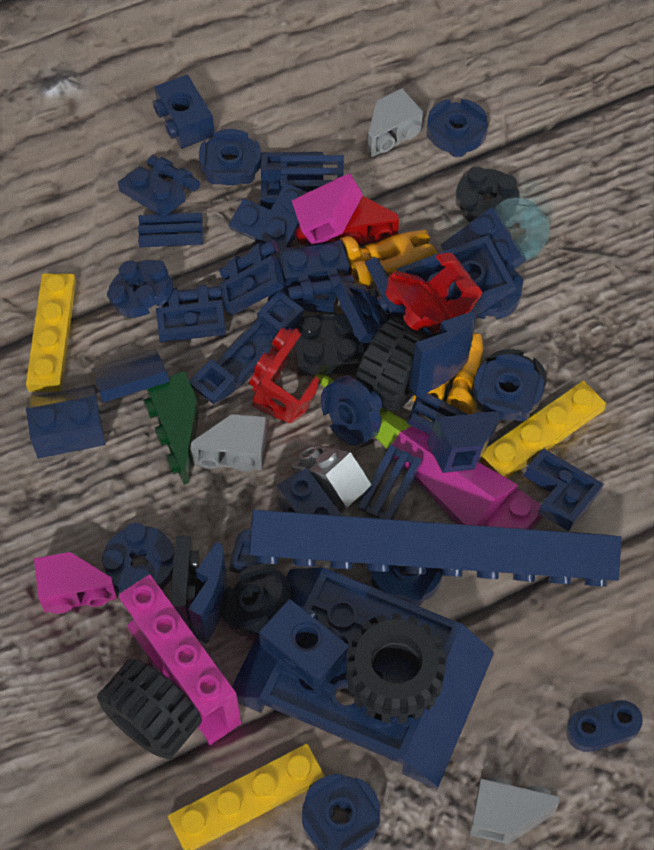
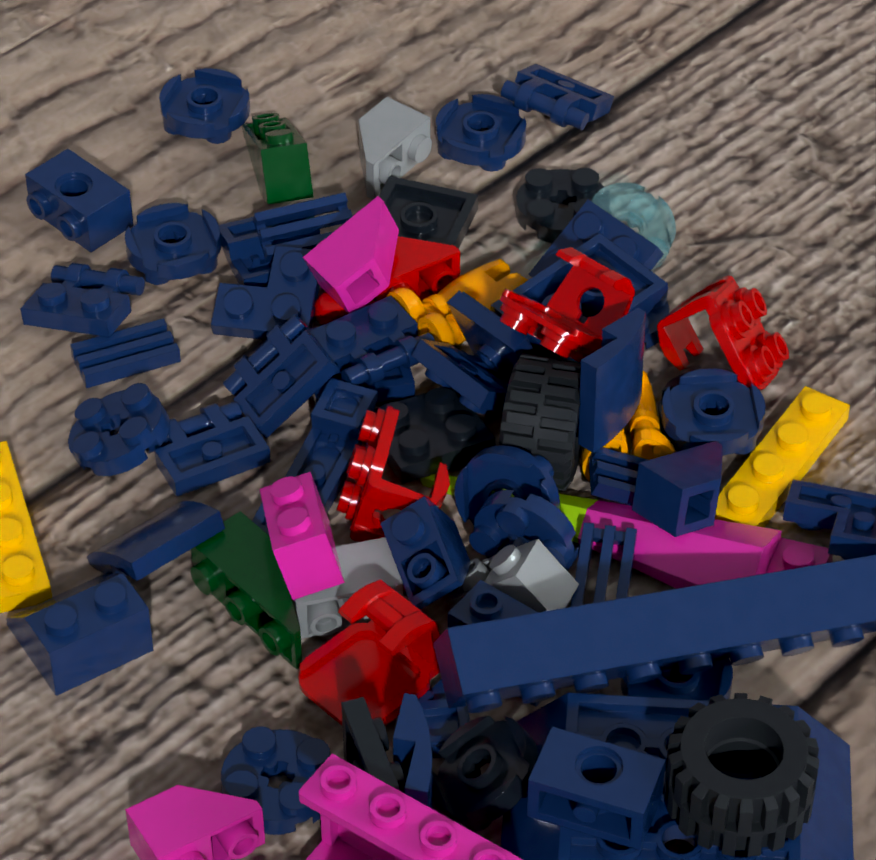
camera: 20 degrees left, 15 degrees down
none -> dark blue plate [159,68,250,144]
none -> dark green slope [242,113,314,204]
none -> dark pink brick [260,472,345,600]
none -> red piece [298,579,440,726]
none -> black plate [379,176,478,249]
none -> dark blue slope [380,496,471,610]
none -> dark blue plate [469,490,579,571]
none -> dark blue plate [501,64,614,130]
none -> red piece [657,275,789,390]

